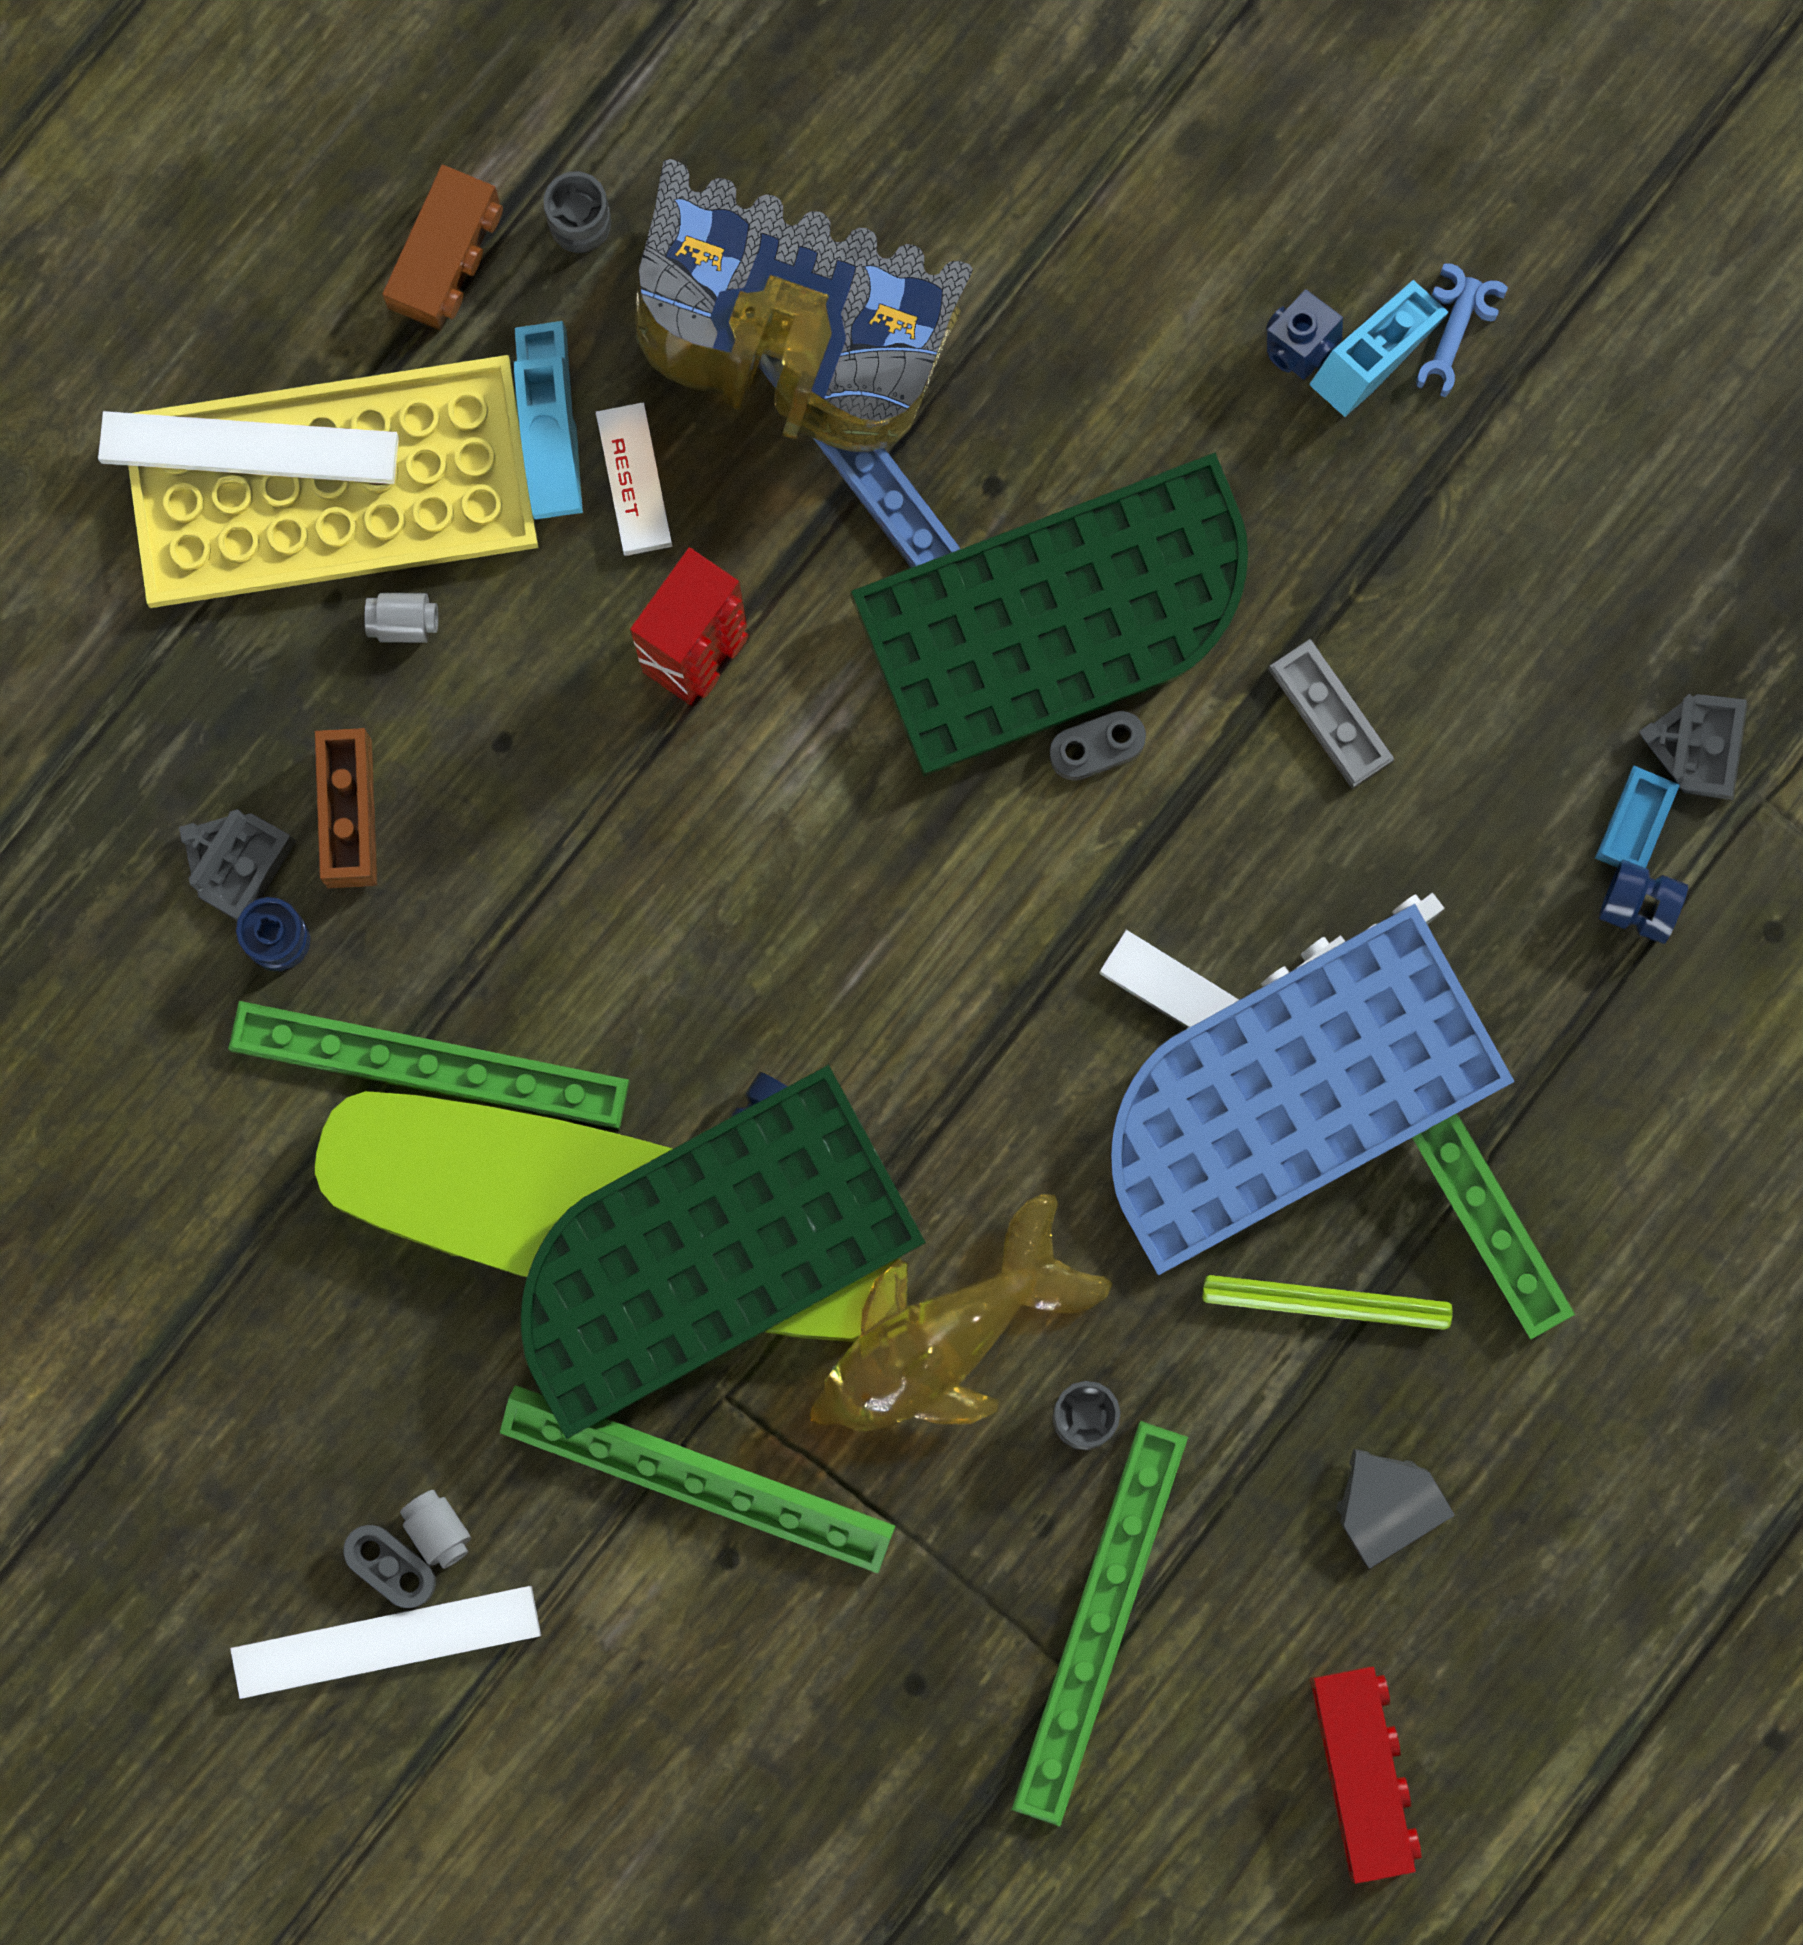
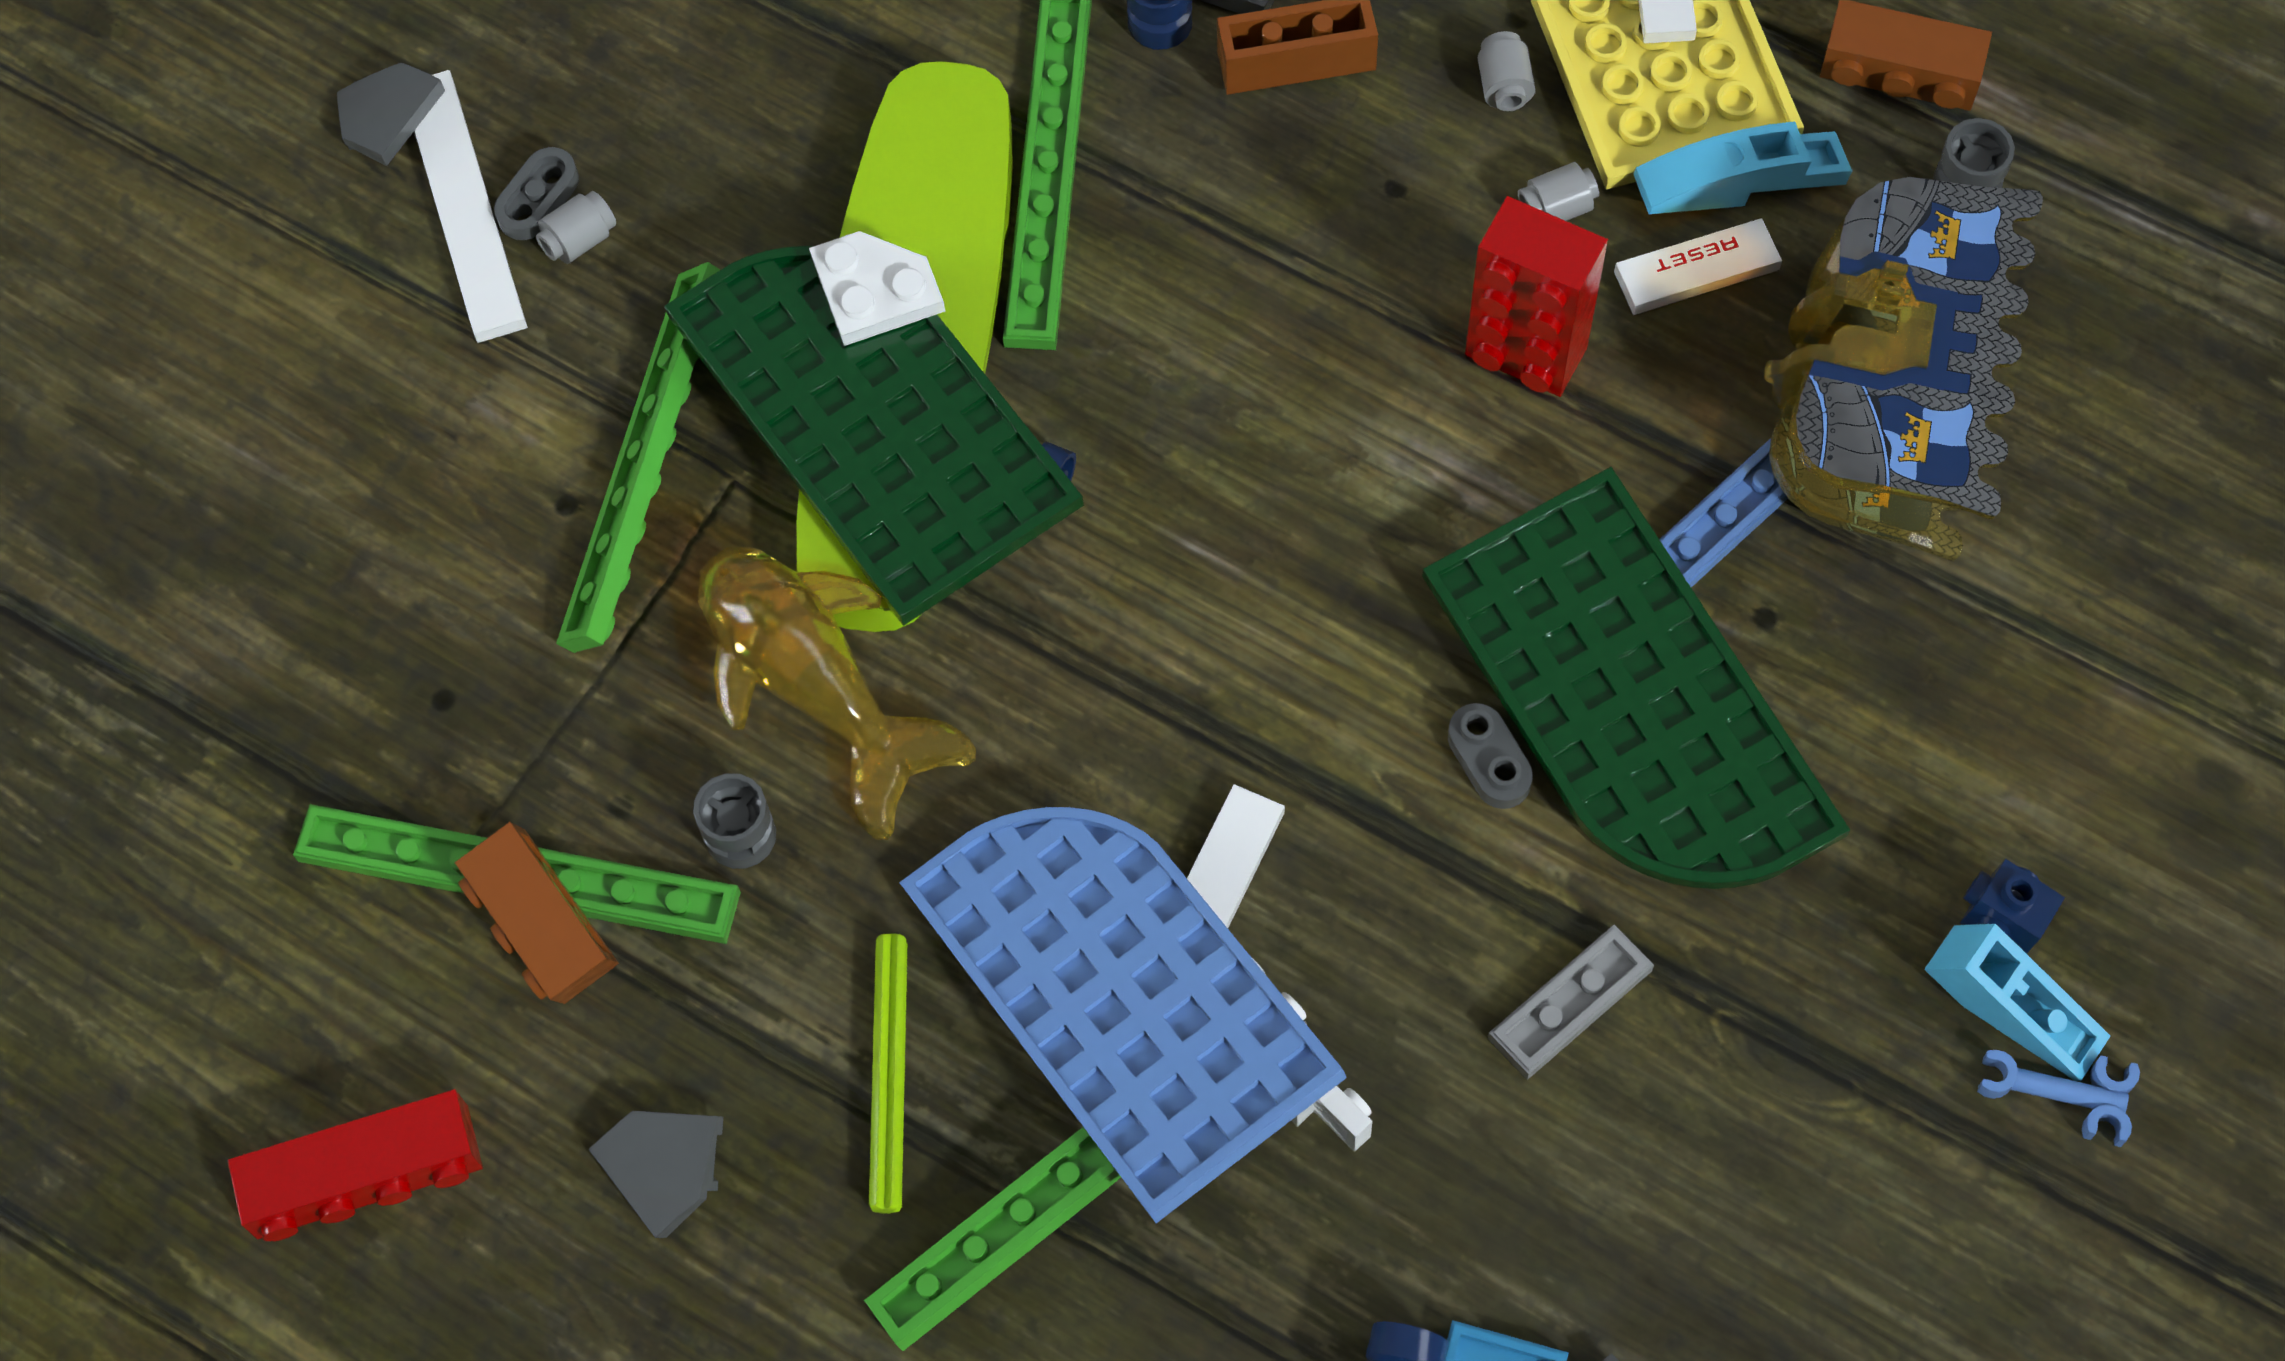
camera: 85 degrees right, 15 degrees down
none -> dark grey slope [337,63,445,166]
none -> dark orange brick [454,822,619,1004]
none -> white plate [809,231,946,346]
none -> light grey brick [1518,162,1599,221]

